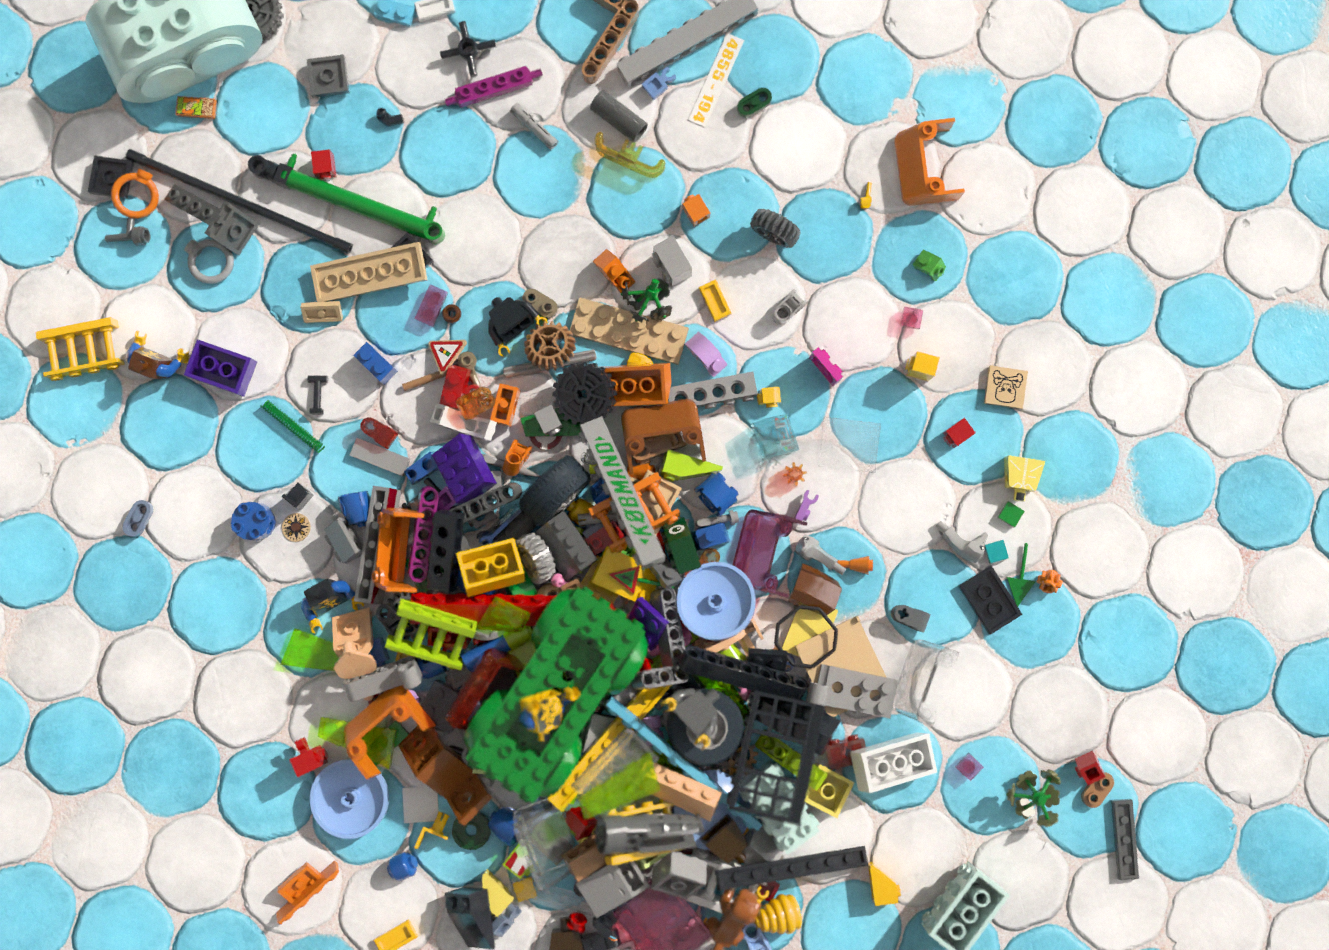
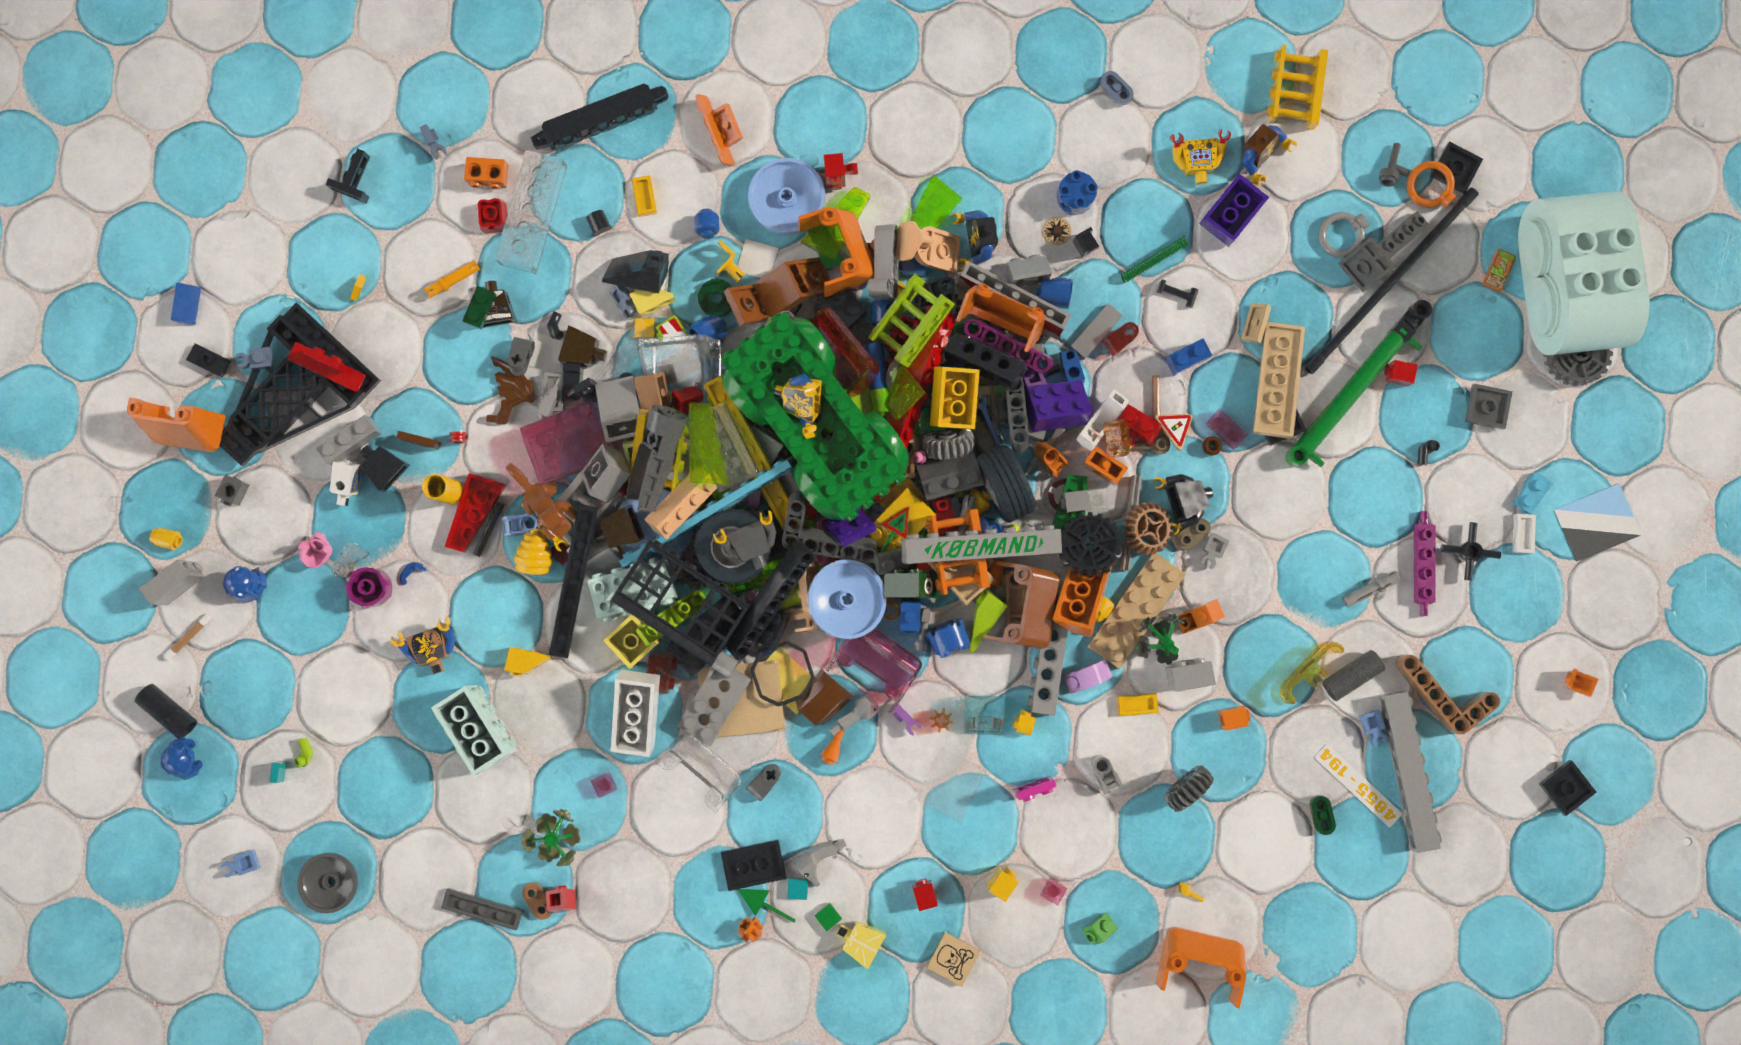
camera: 105 degrees right, 0 degrees up
red plate [567,912,588,933] -> none
none -> yellow torso [1170,129,1231,185]
none -> light grey plate [1200,532,1229,569]

